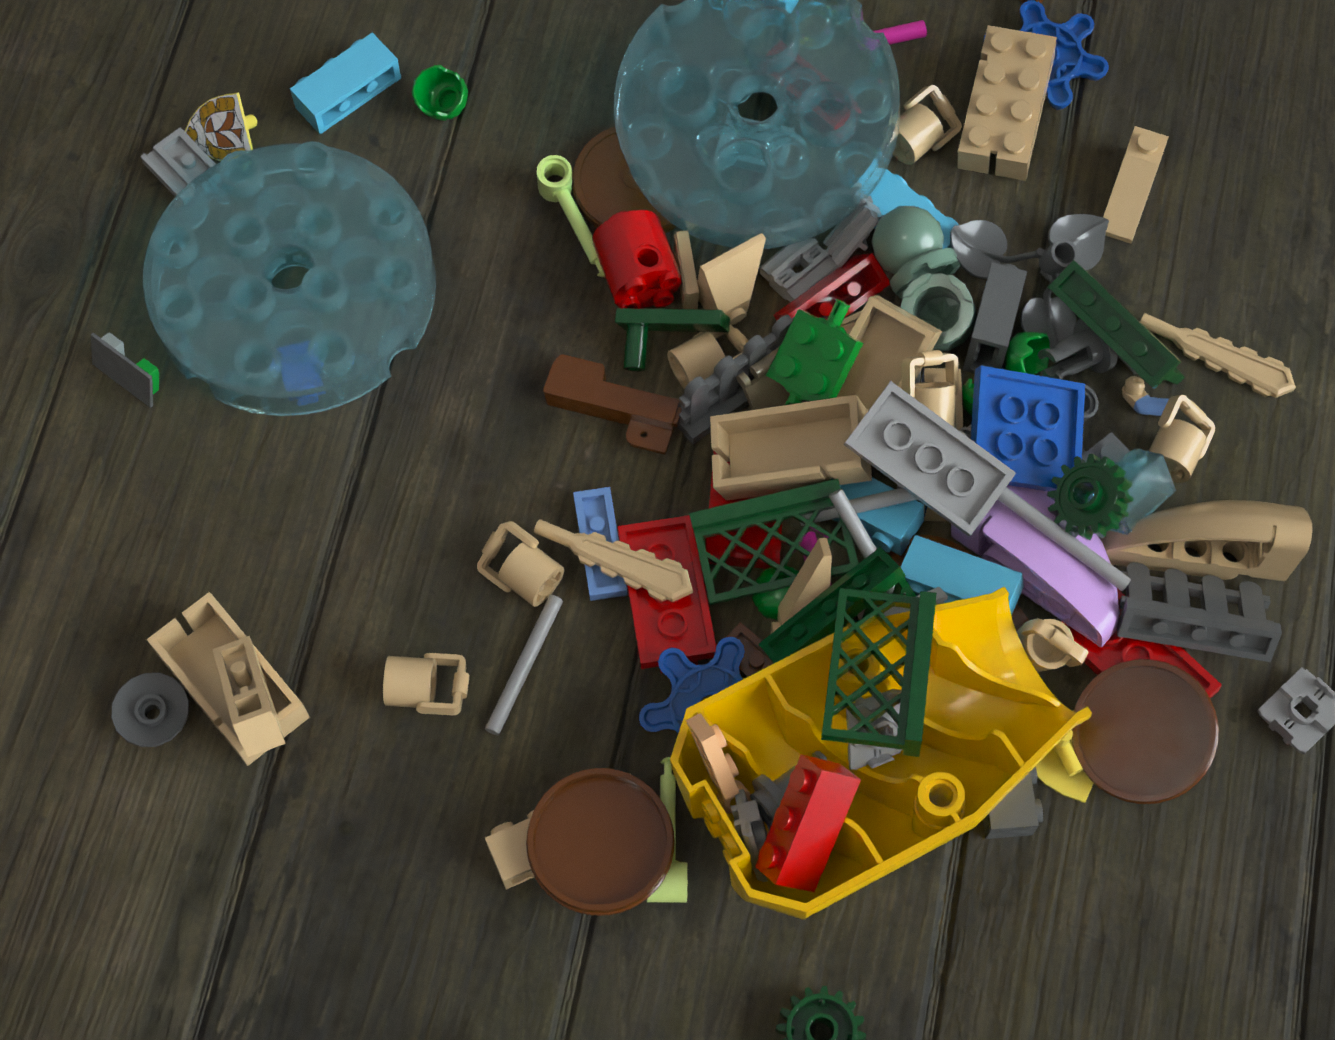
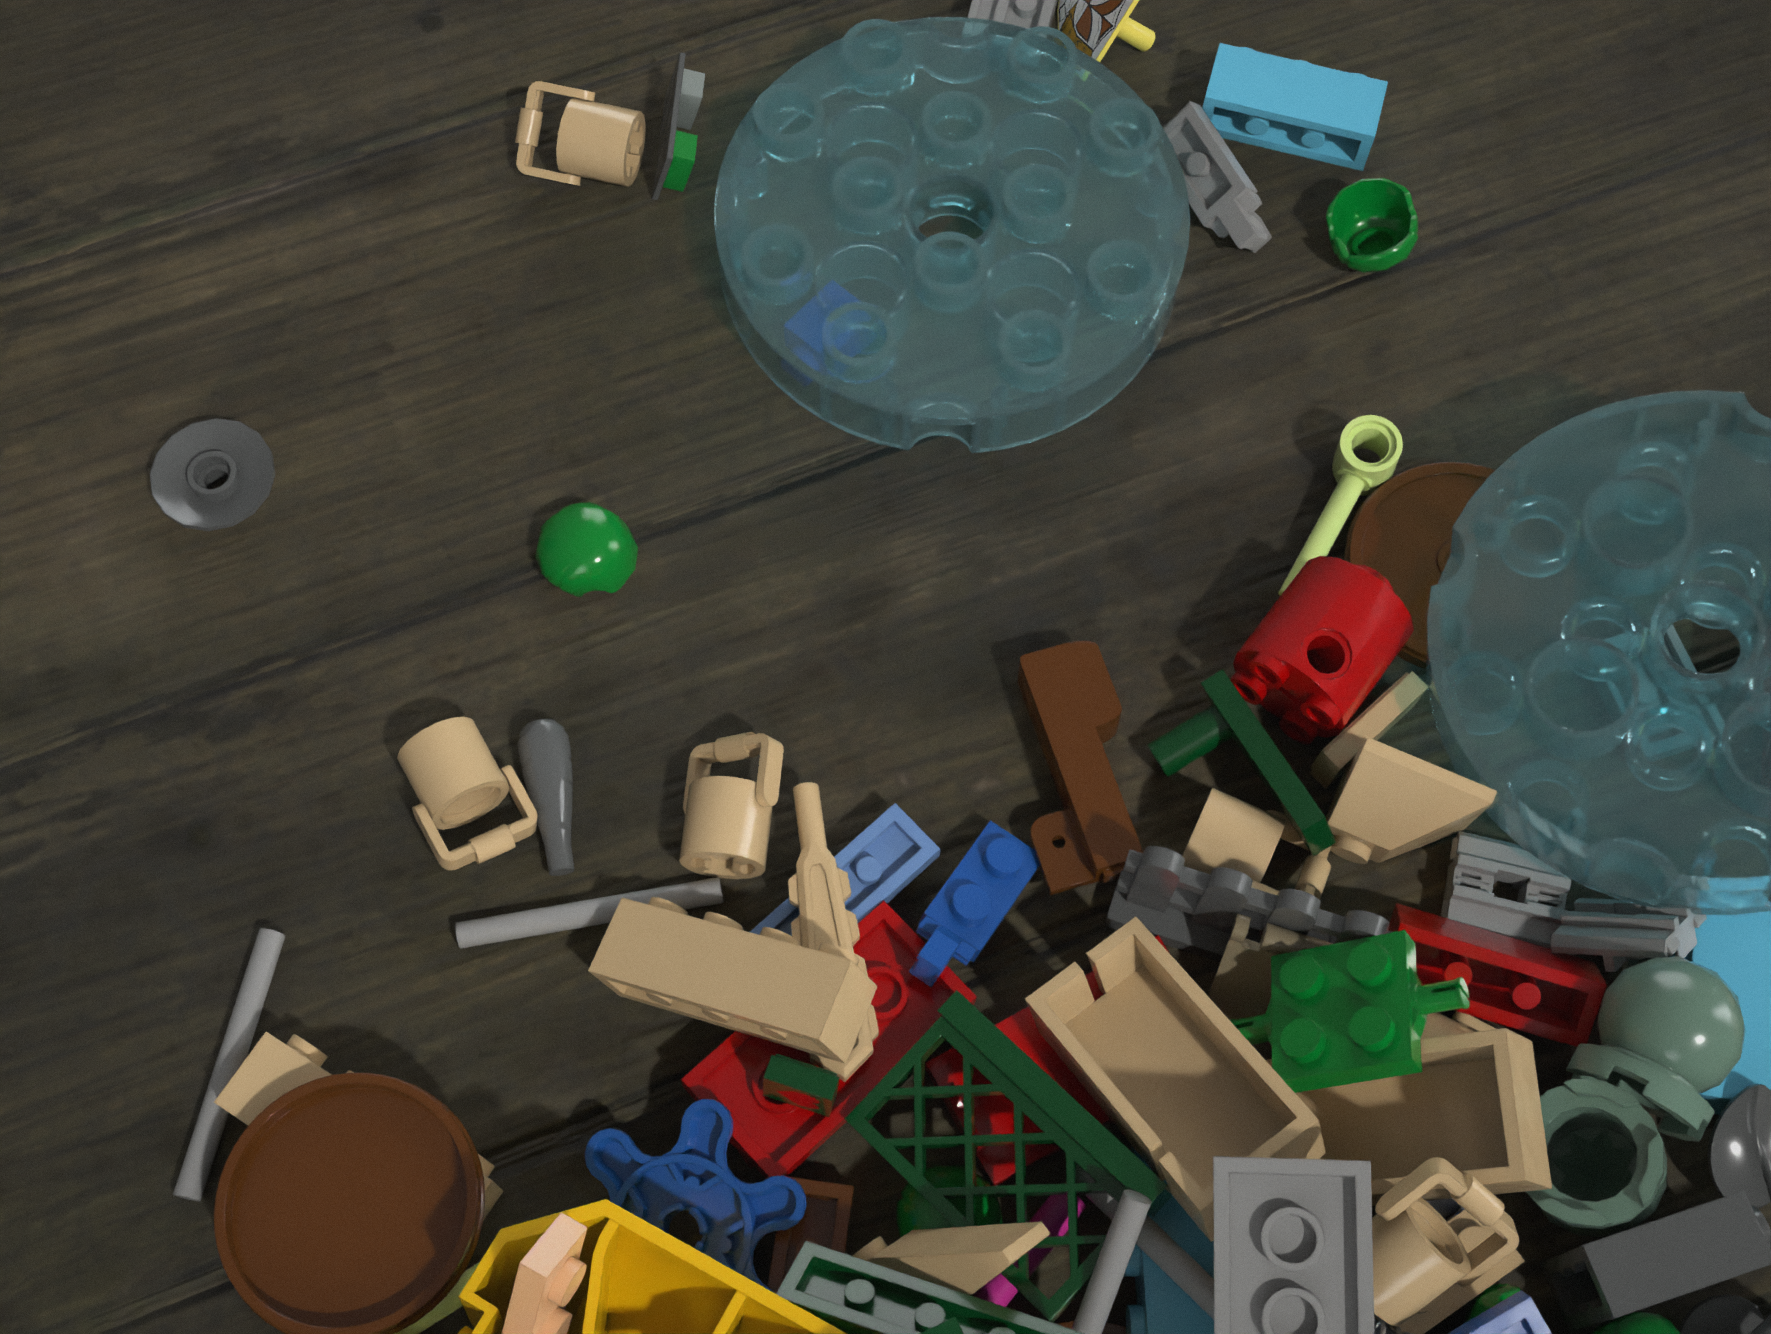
camera: 55 degrees right, 0 degrees up
tan piece [147,592,310,766] -> none
tan slope [212,636,286,758] -> none
none -> light grey bar [173,928,286,1202]
none -> tan piece [515,81,646,187]
none -> dark grey piece [517,719,574,876]
none -> green hair [535,502,638,597]
none -> tan brick [588,897,877,1064]
none -> dark green tile [763,1053,840,1117]
none -> blue hinge [909,820,1040,987]
none -> light grey hinge [1149,101,1272,253]

